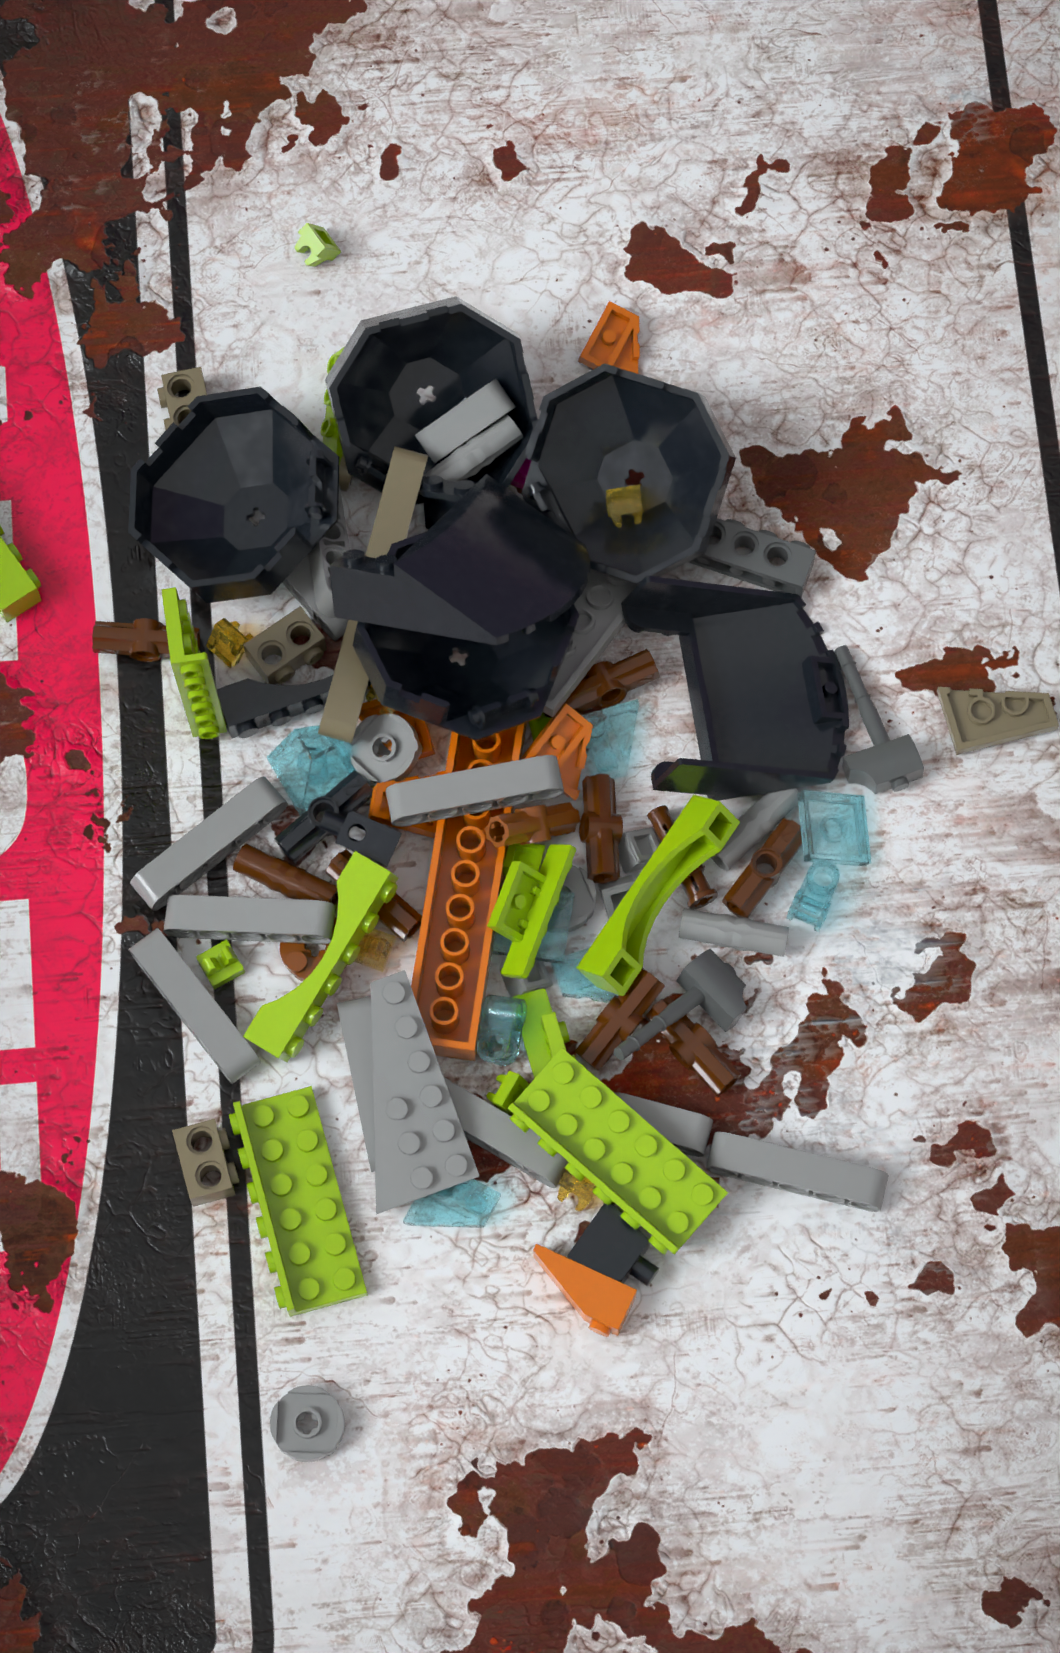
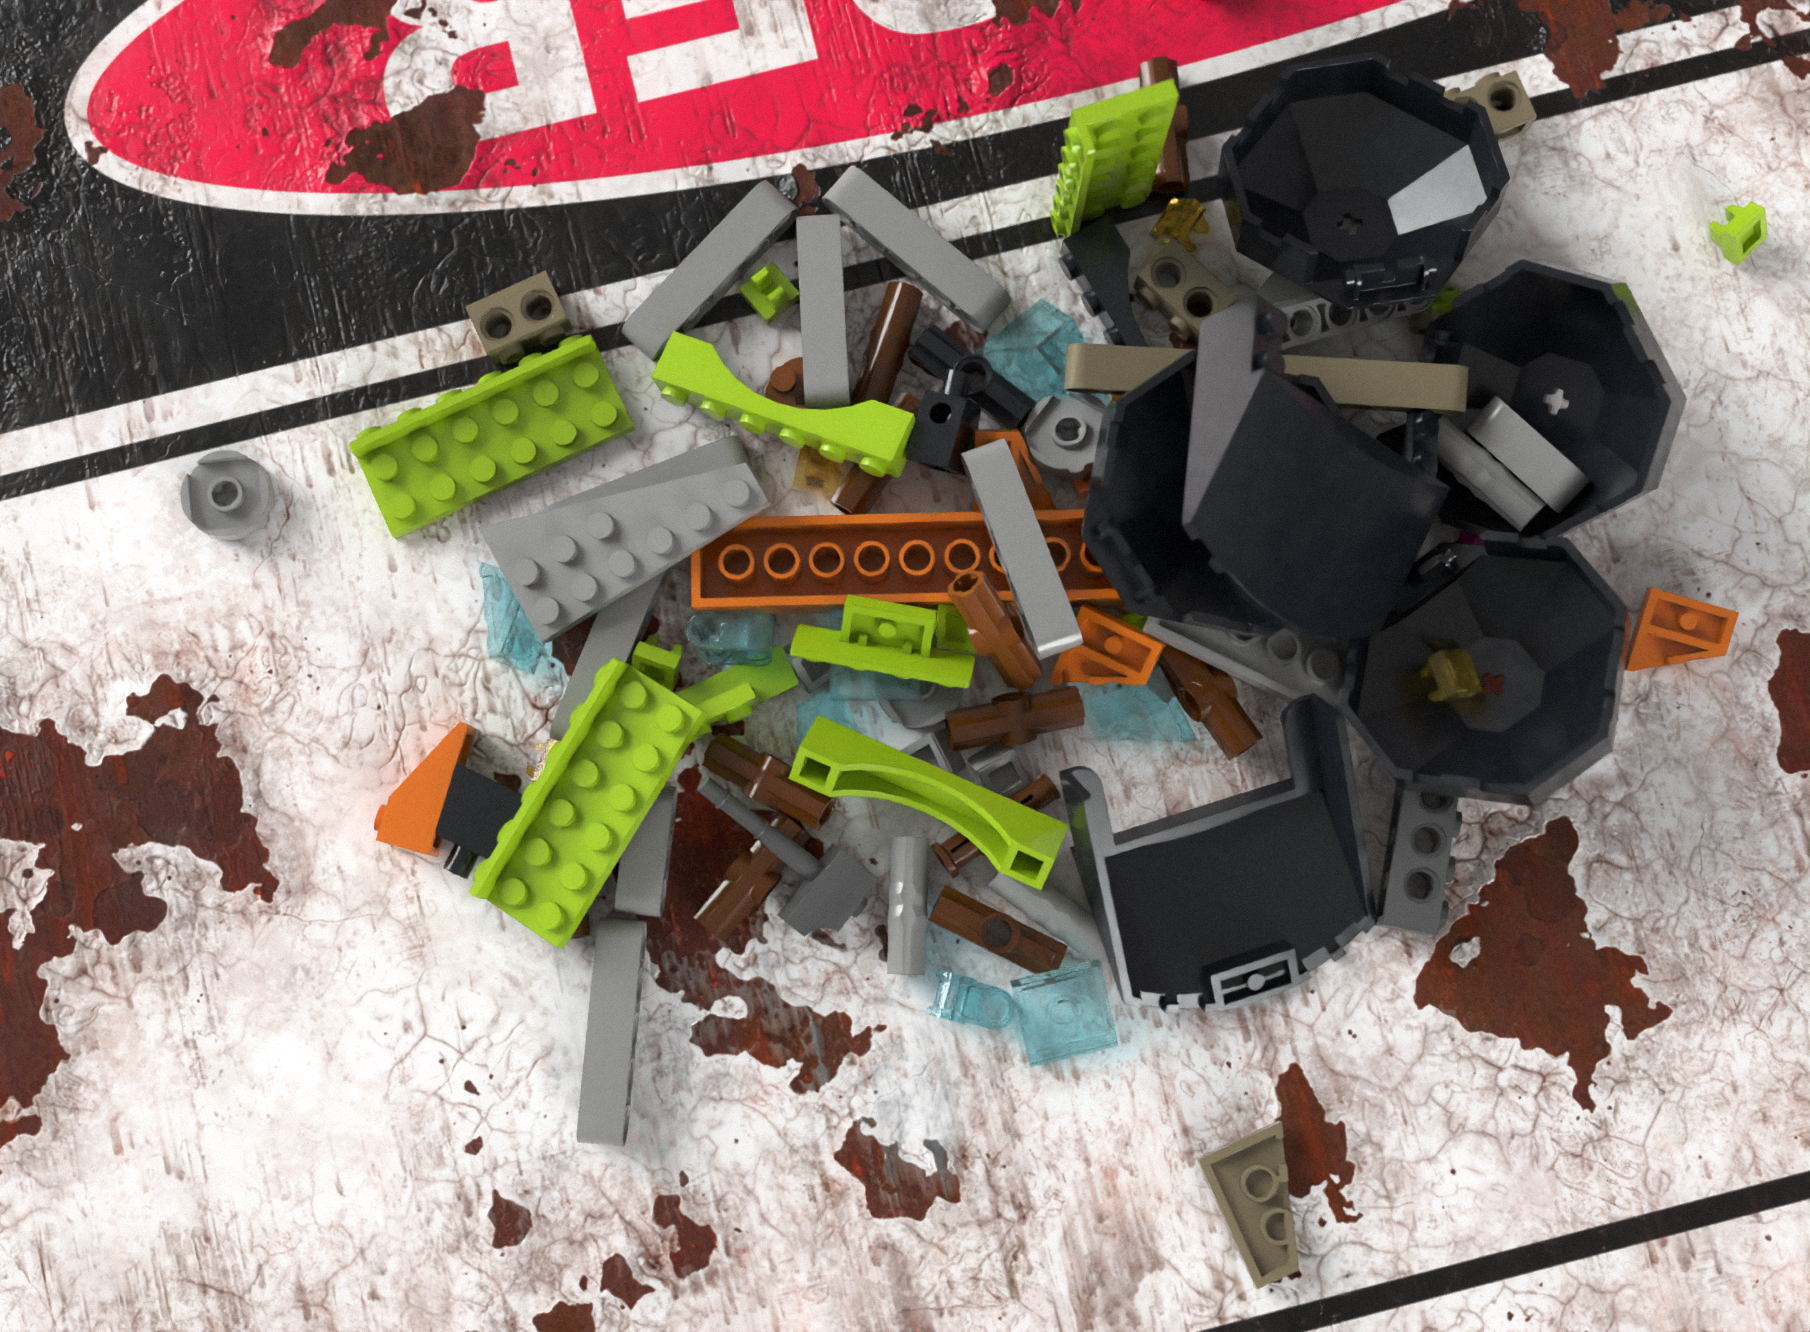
camera: 80 degrees right, 10 degrees up
dark grey piece [835,645,924,794] -> none

